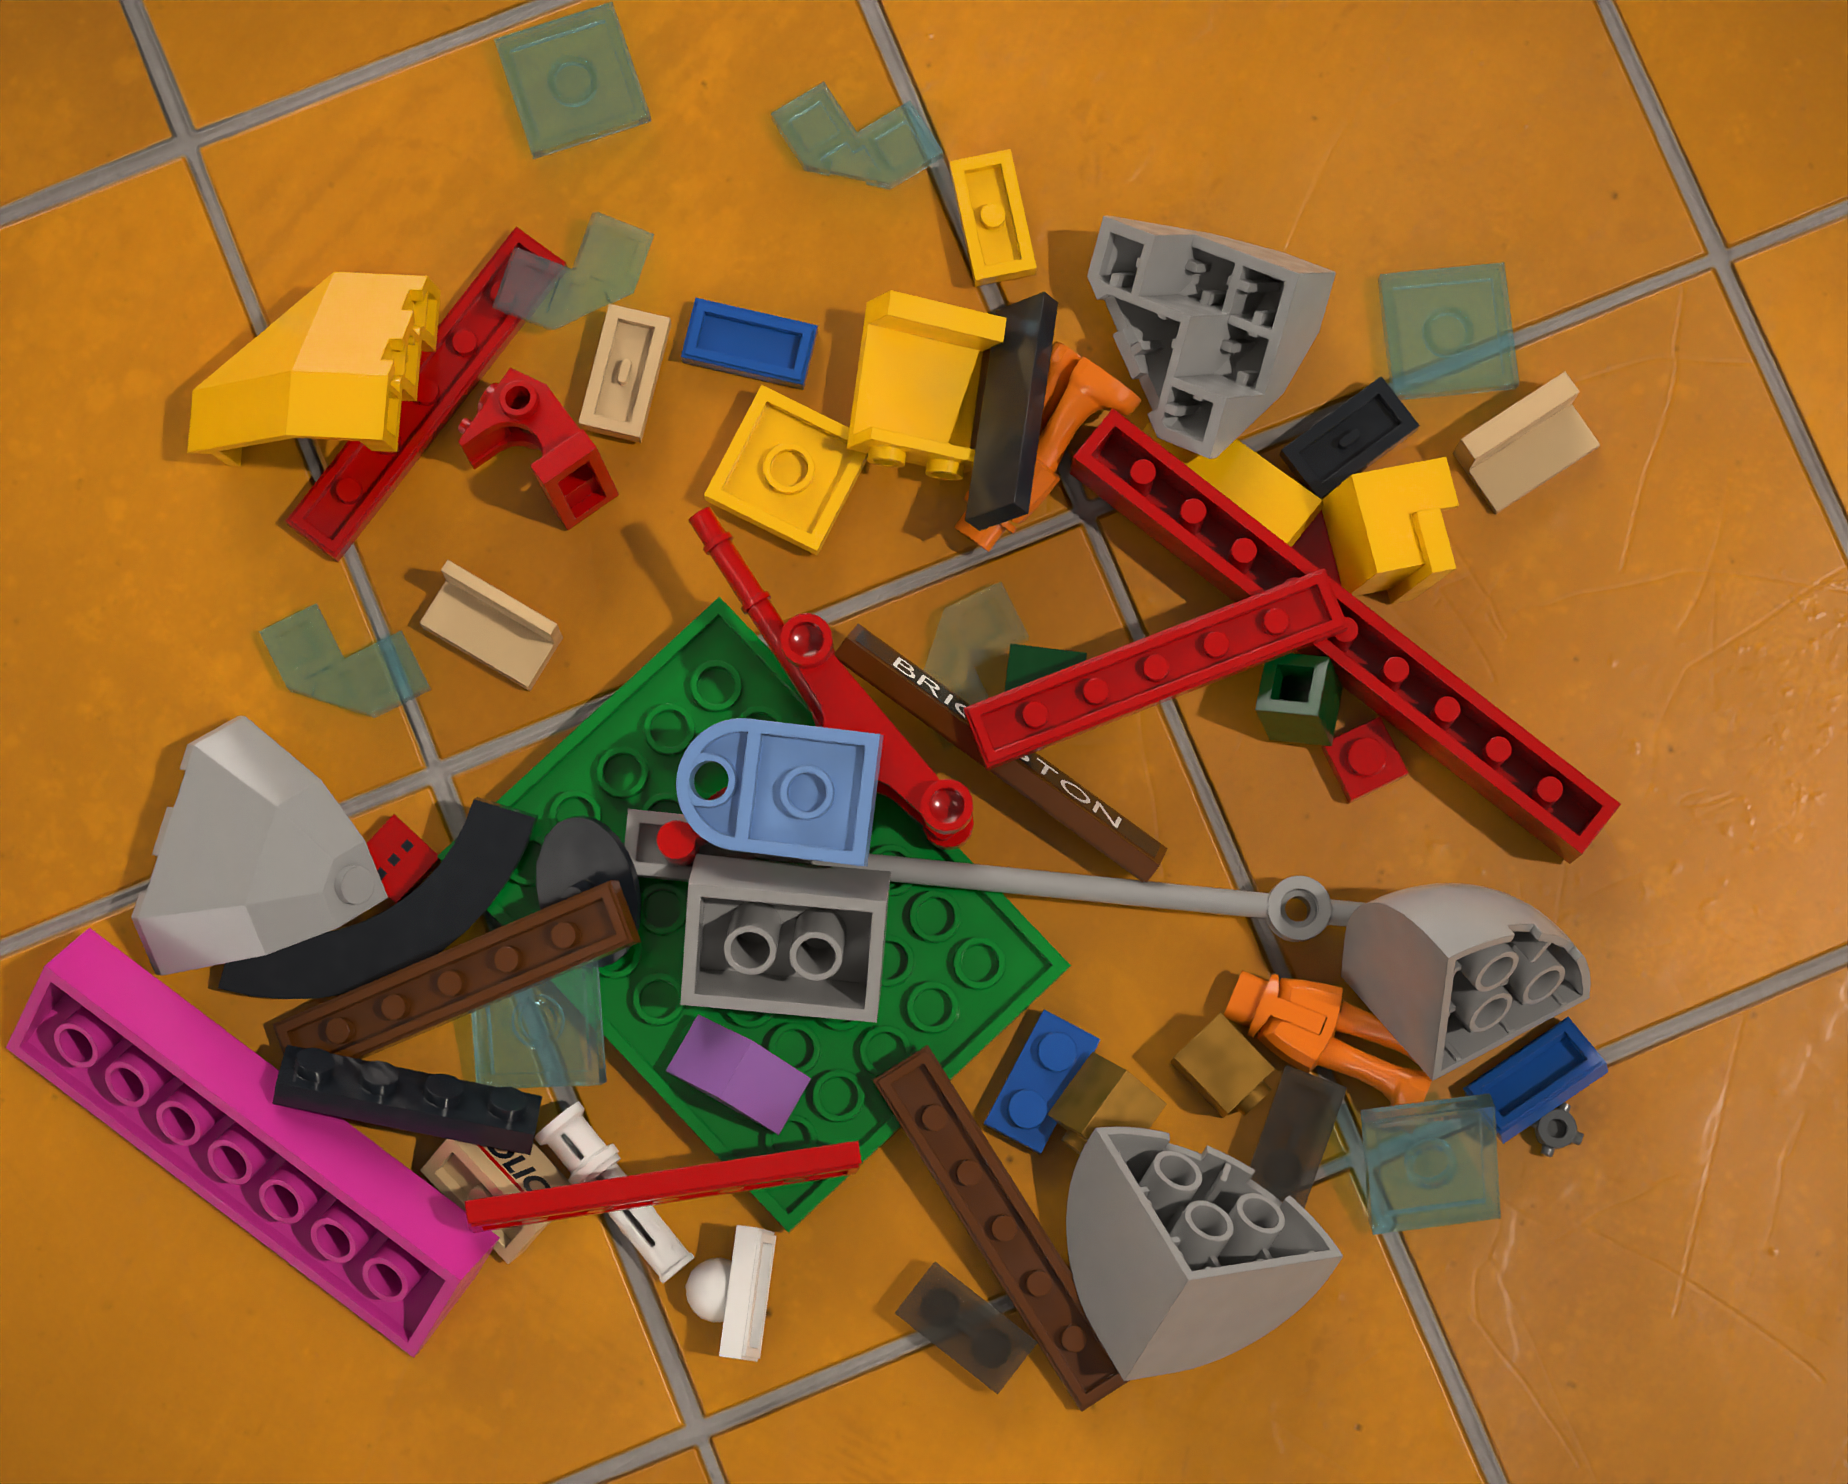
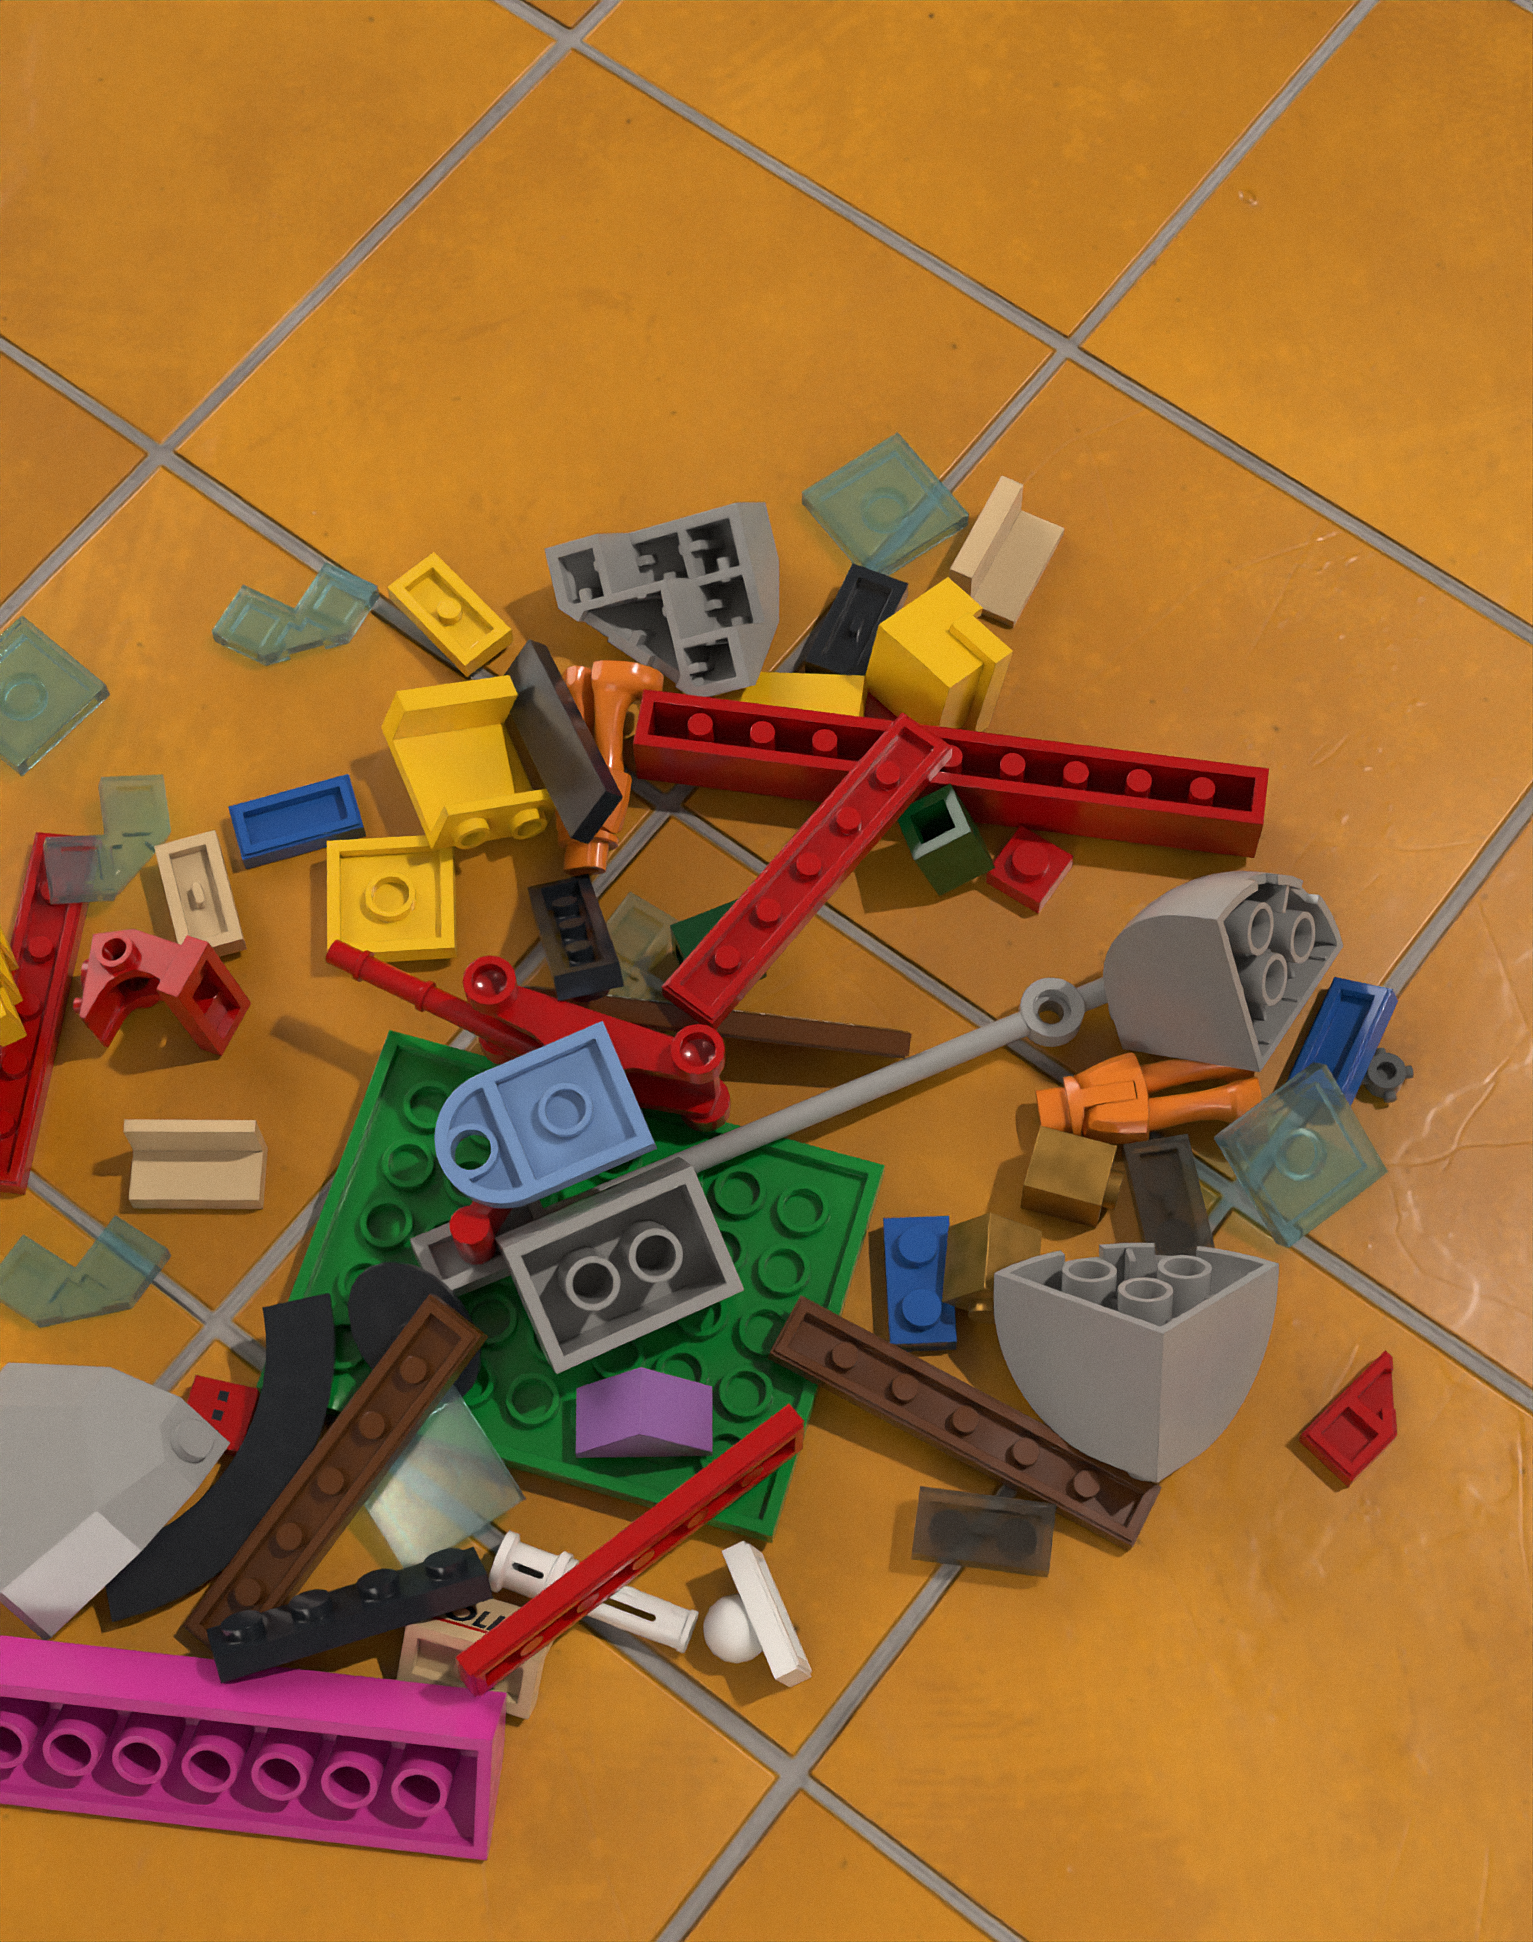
camera: 25 degrees left, 15 degrees down
none -> black plate [527,874,624,1002]
none -> red tile [1298,1350,1397,1488]

